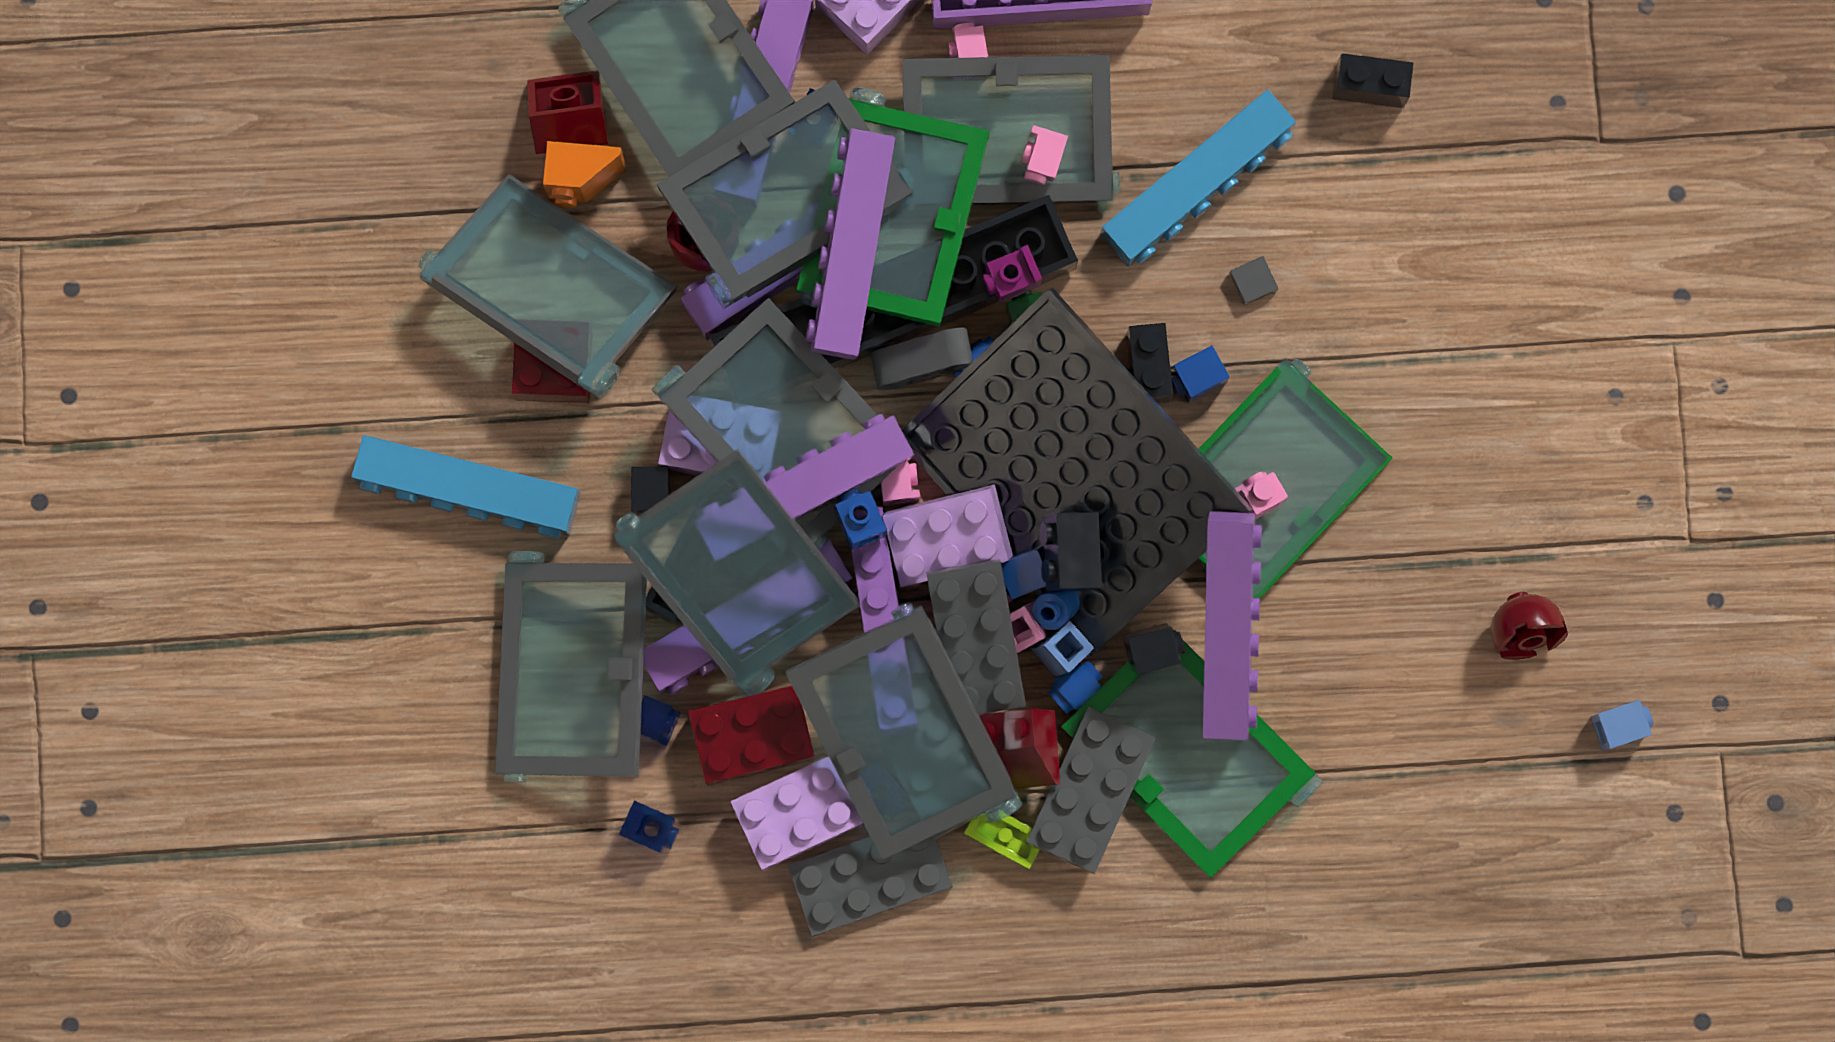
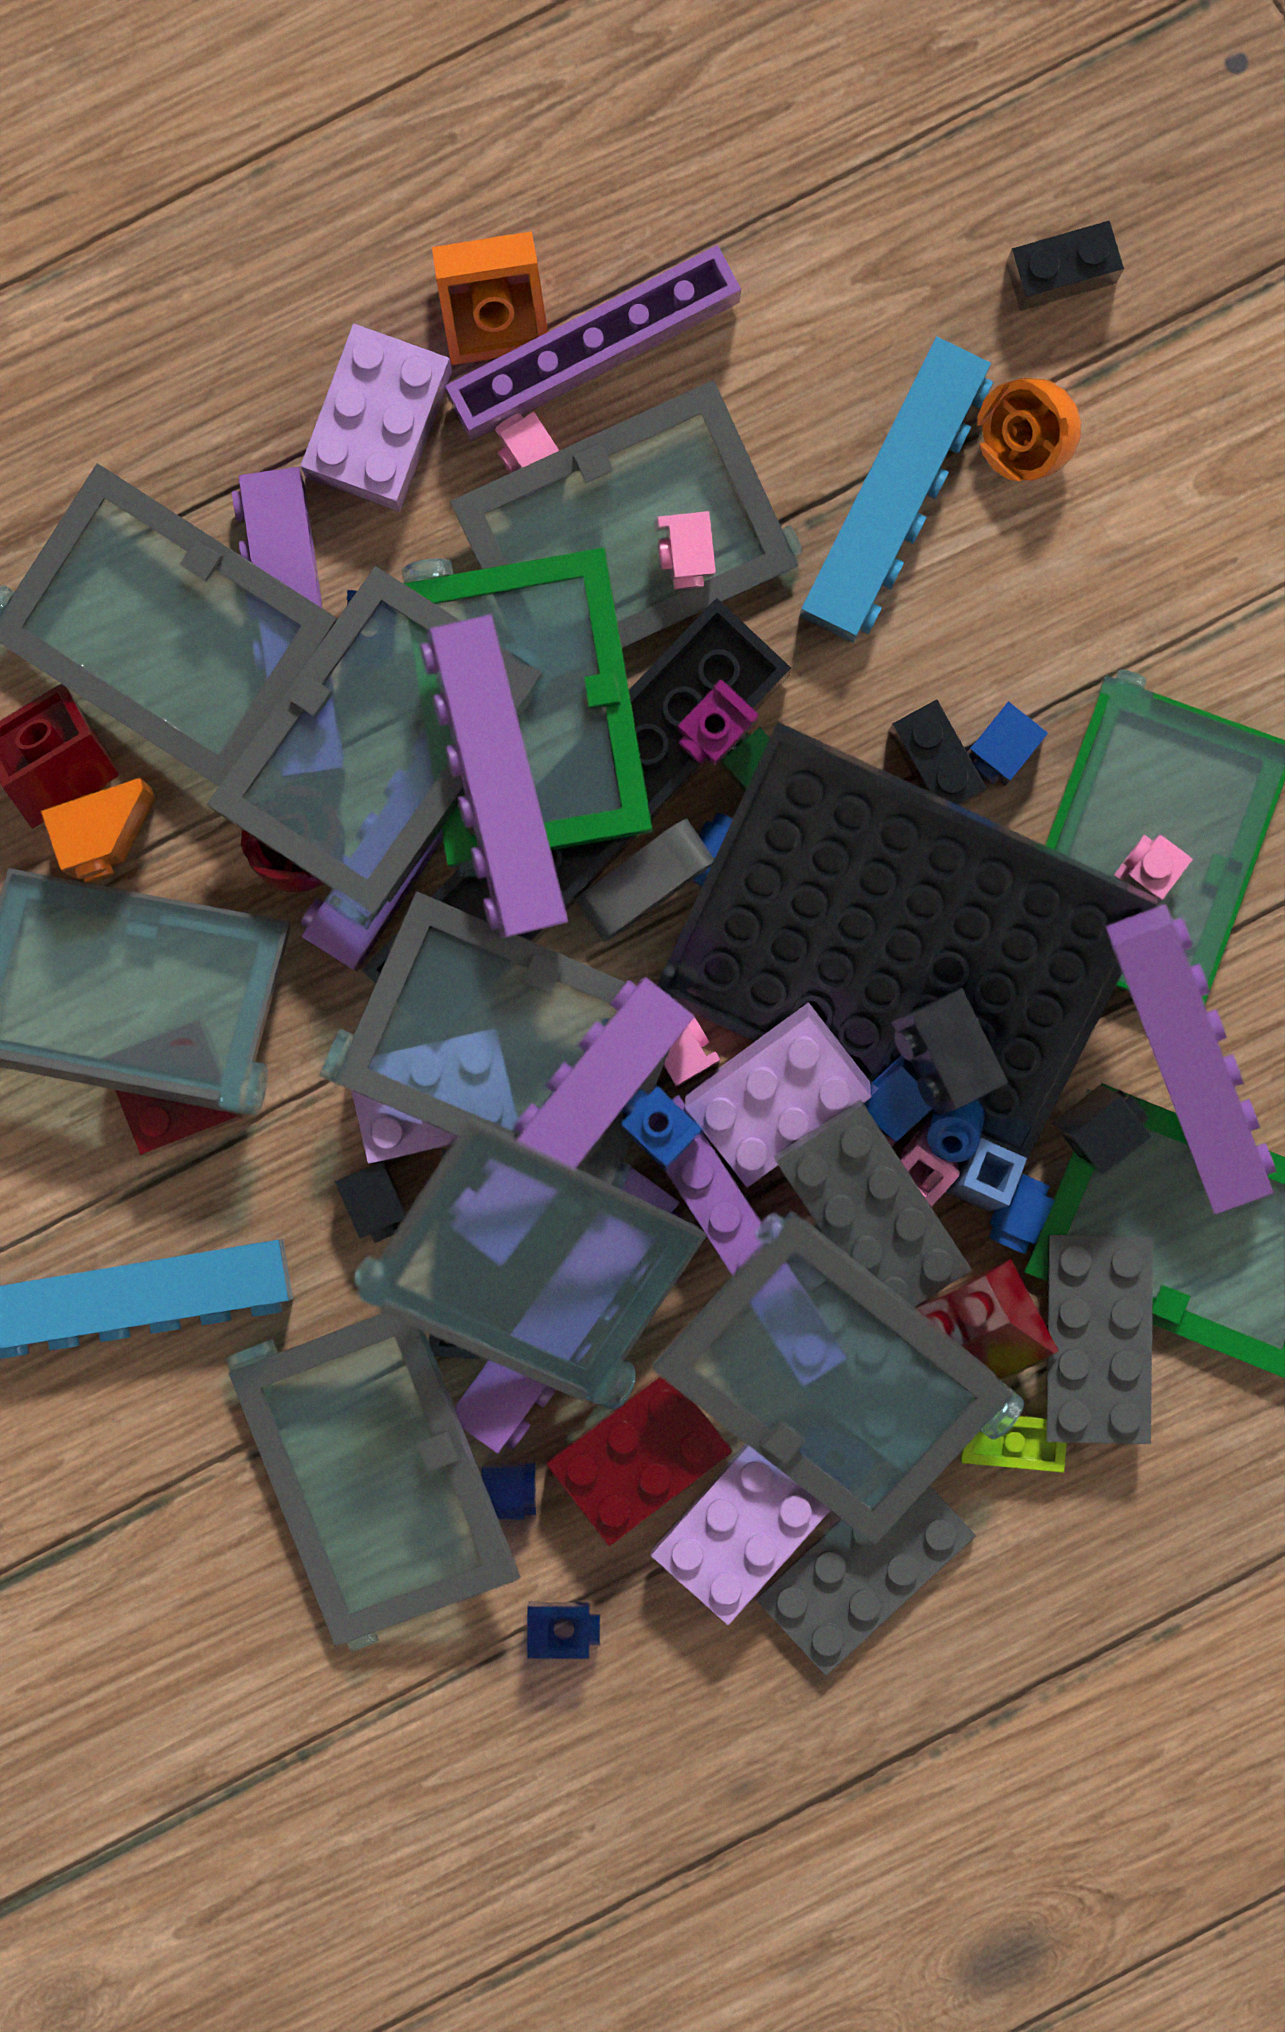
camera: 20 degrees left, 5 degrees up
dark grey tile [1229,256,1279,306] -> none
none -> orange cylinder [977,378,1081,481]

